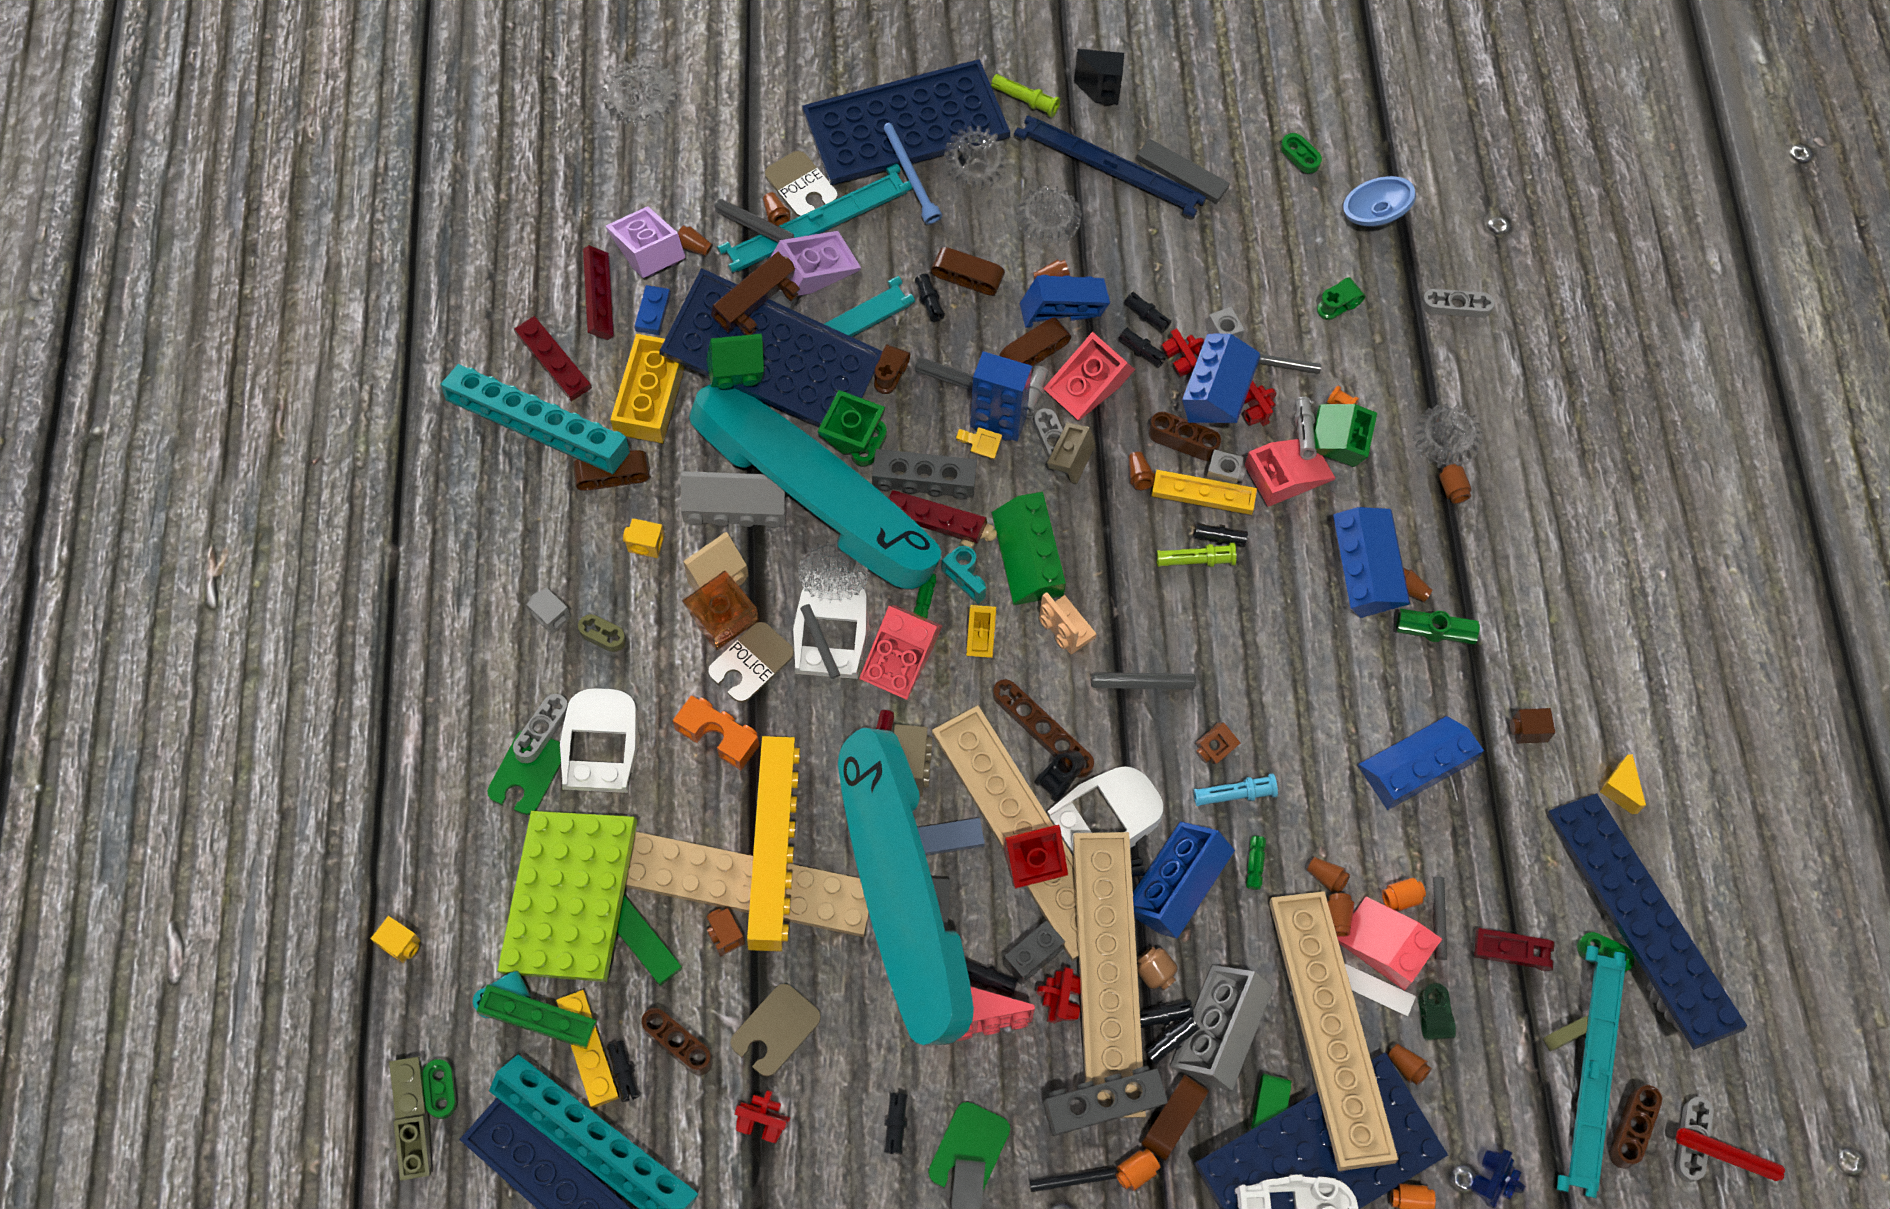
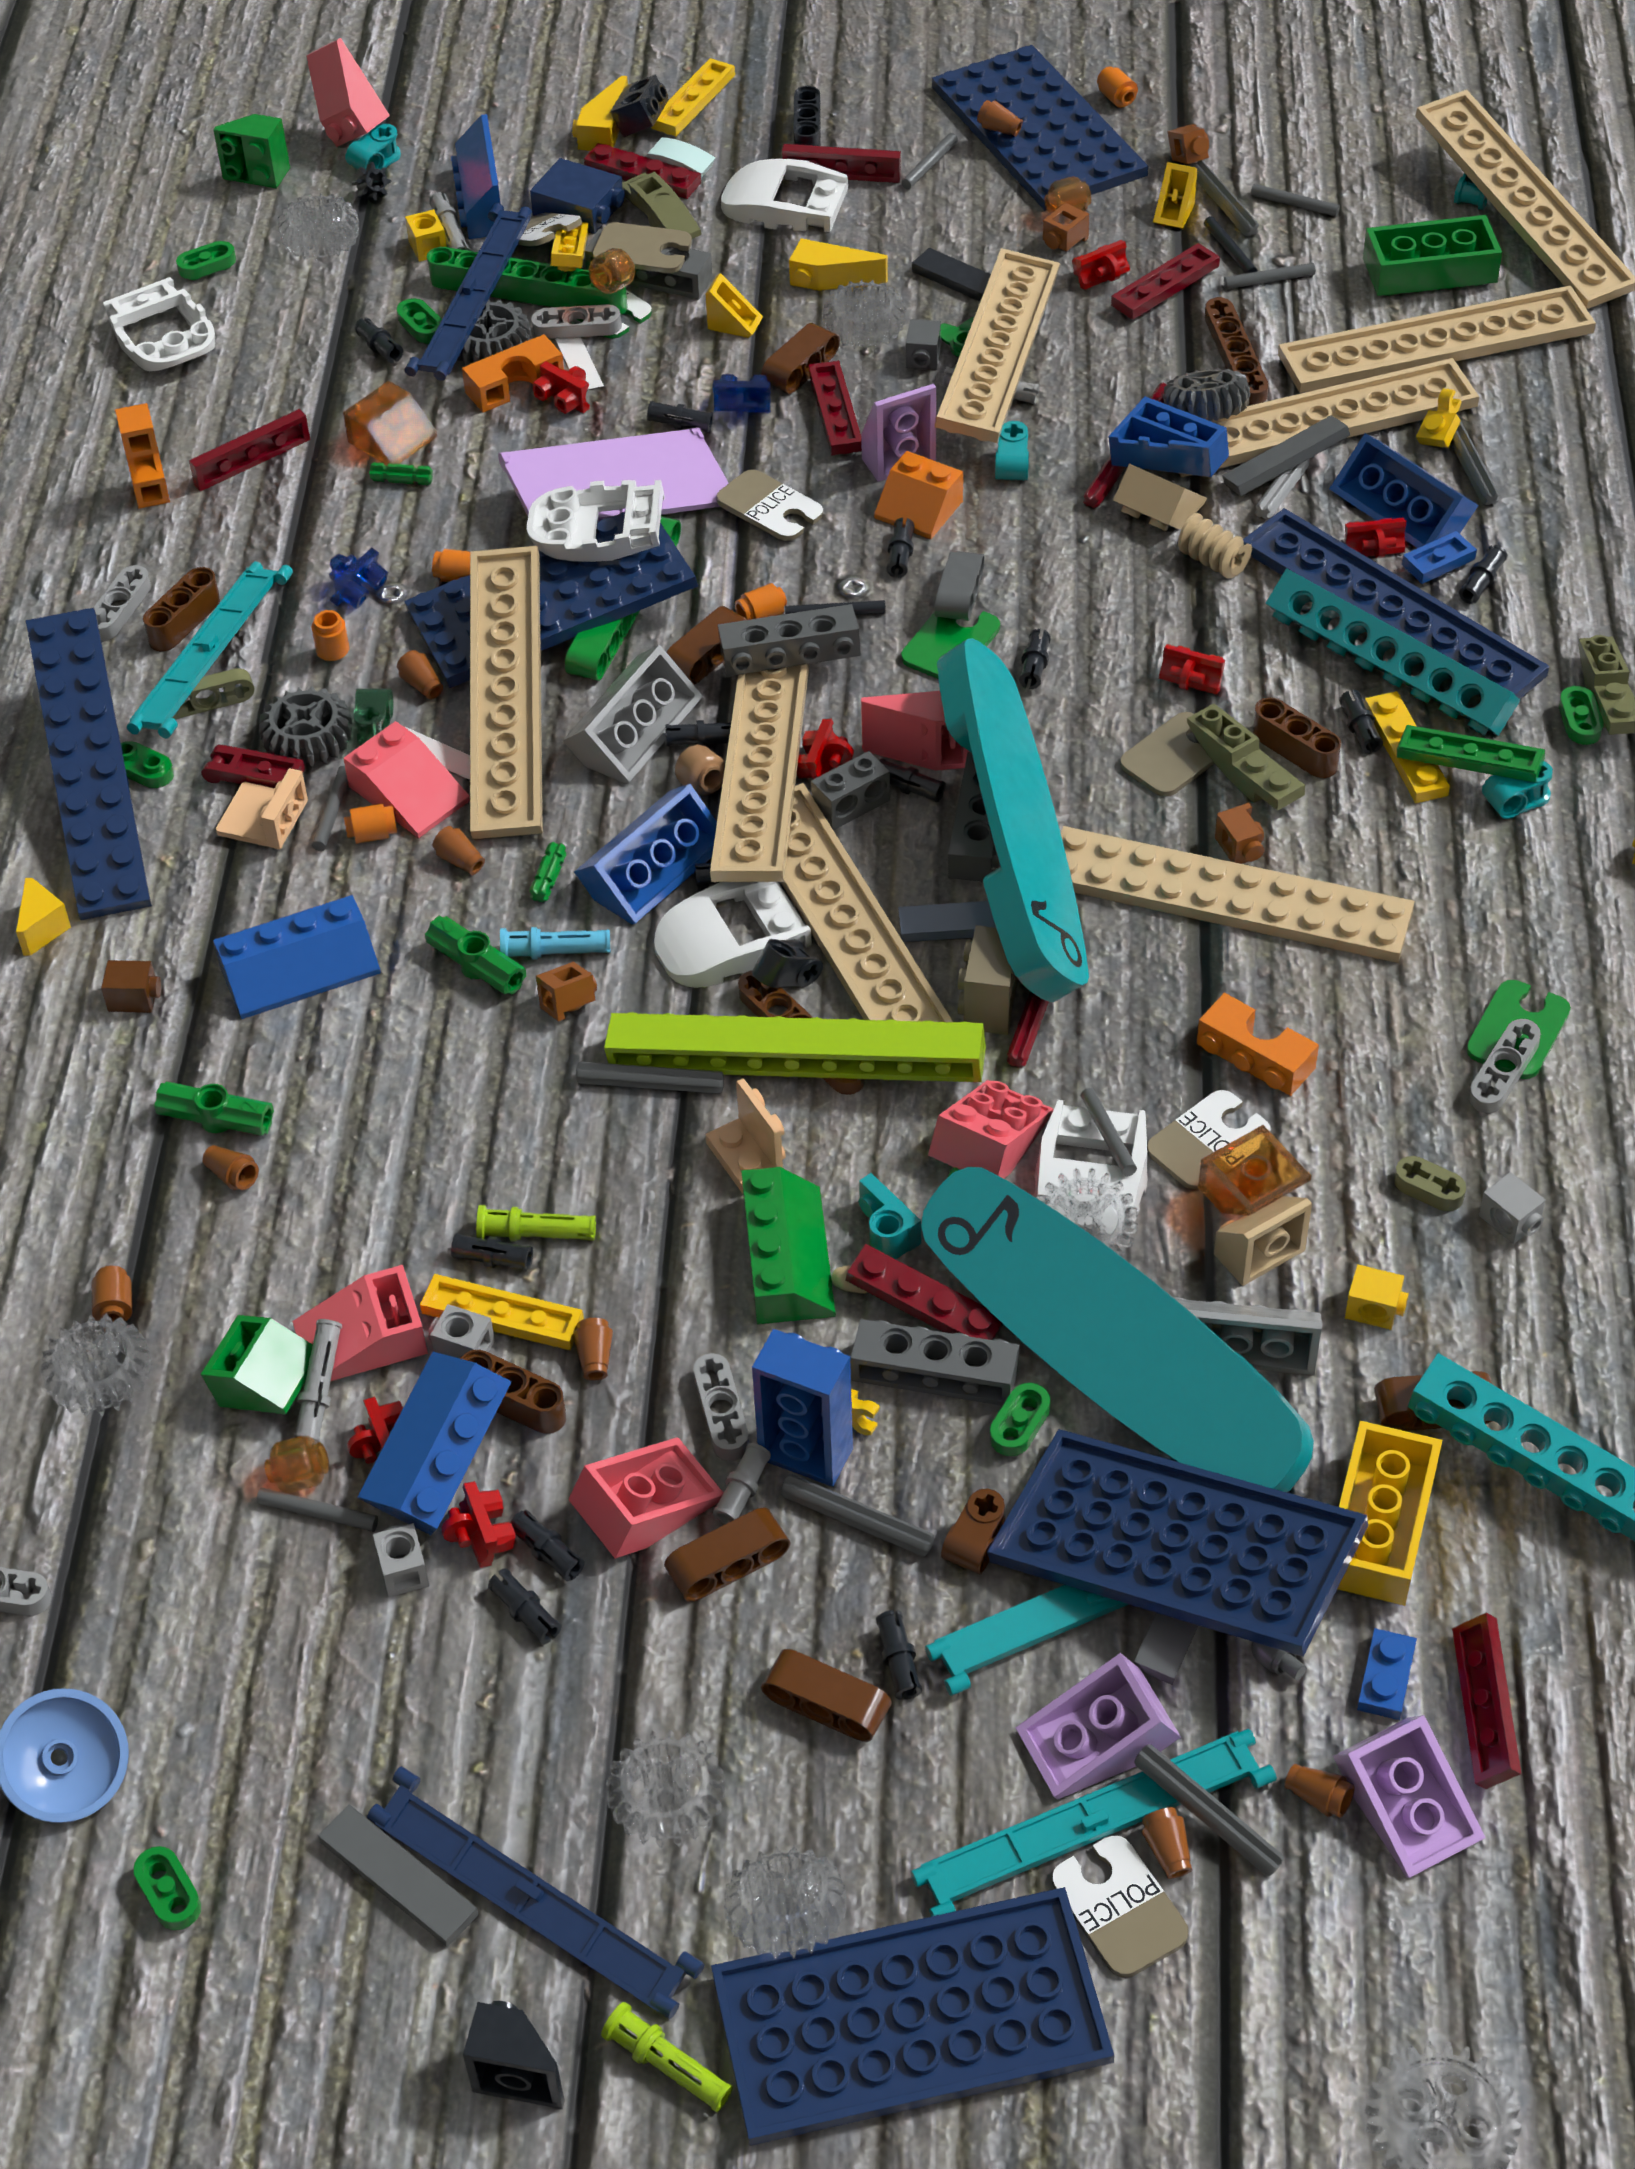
camera: 170 degrees left, 15 degrees down
lime plate [497,811,638,982] -> none
dark red plate [514,316,592,402] -> none
white slope [560,688,640,793] -> none
green tile [617,895,682,986] -> none
green slope [706,334,764,389] -> none
reddish brown brick [711,252,800,335] -> none
yellow brick [747,736,800,951] -> none
green slope [818,390,885,454] -> none
medium blue piece [884,123,942,225] -> none
yellow slope [966,605,996,658] -> none
red slope [1003,824,1068,889] -> none
blue wedge [1020,275,1110,328] -> none
dark orange cone [1033,259,1070,279] -> none
dark tan panel [1047,422,1096,484] -> none
black pin [1145,1015,1200,1065] -> none
green piece [1317,277,1366,320] -> none
orange bush [1326,386,1359,405] -> none
dark orange cone [1328,893,1355,937] -> none
blue slope [1333,507,1410,618] -> none
red axle [1675,1128,1785,1181] -> none
none -> light nougat bracket [216,768,308,849]
none -> dark grey gear [259,686,353,768]
none -> clear orange head [264,1435,329,1493]
none -> orange brick [311,610,350,661]
none -> green piece [425,916,526,995]
none -> lime brick [604,1012,986,1083]
none -> olive slope [1187,703,1305,811]

